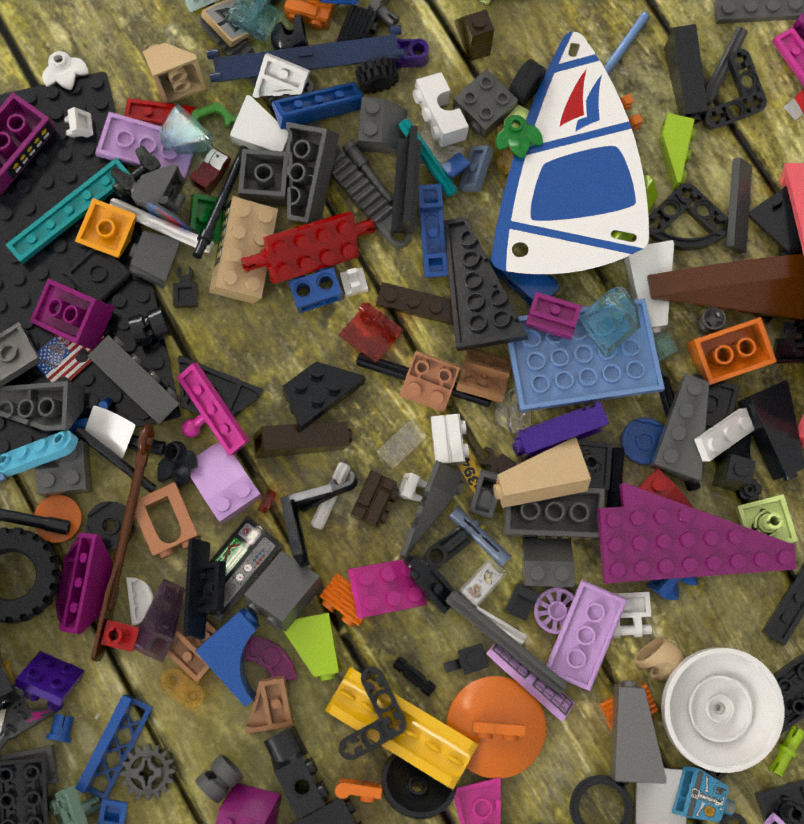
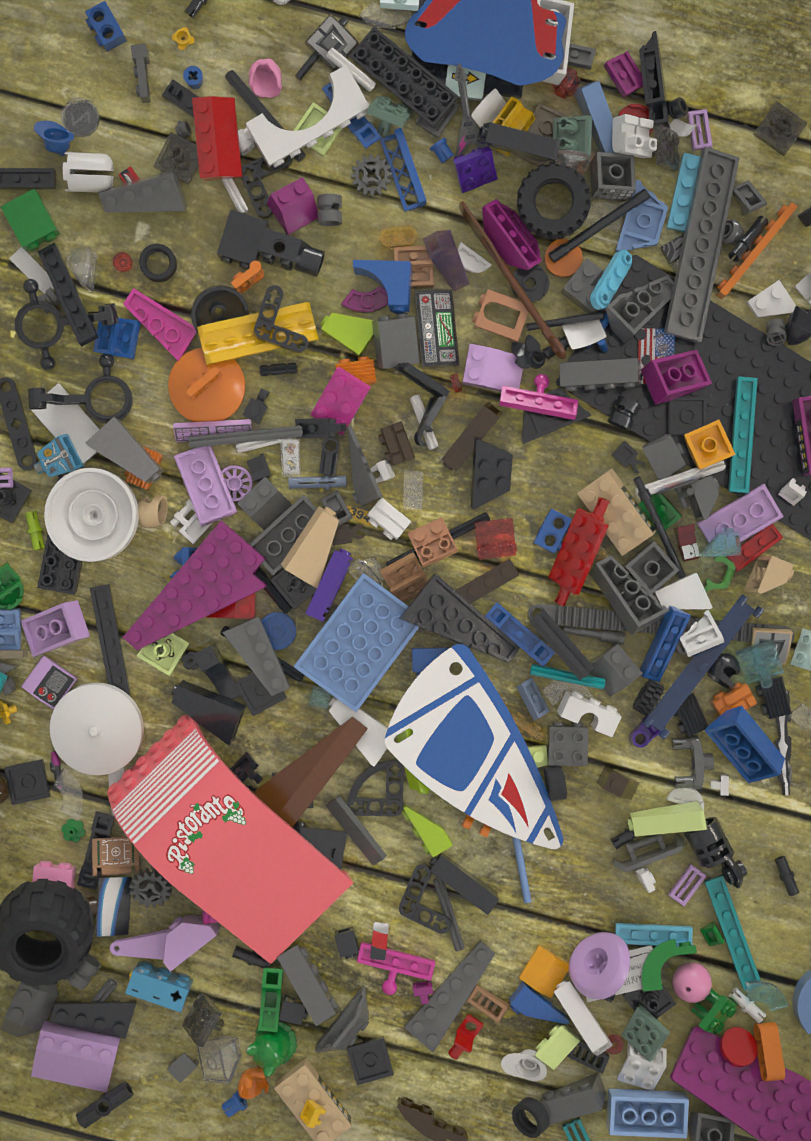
camera: 135 degrees right, 10 degrees up
red bracket [100,620,140,652] -> none
pearl dark grey piece [111,146,161,197] -> none
black bracket [183,538,226,640] -> none
medium nougat wing [245,675,294,734] -> none
white tile [340,267,368,297] -> none
blue slope [442,153,469,179] -> none
green plate [496,115,543,159] -> none
magenta plate [525,292,582,340] -> none
clear light blue slope [578,286,641,357] -> none
orange slope [687,317,777,385] -> none
white plate [694,408,755,461] -> none
dark grey wheel [697,307,726,335] -> none

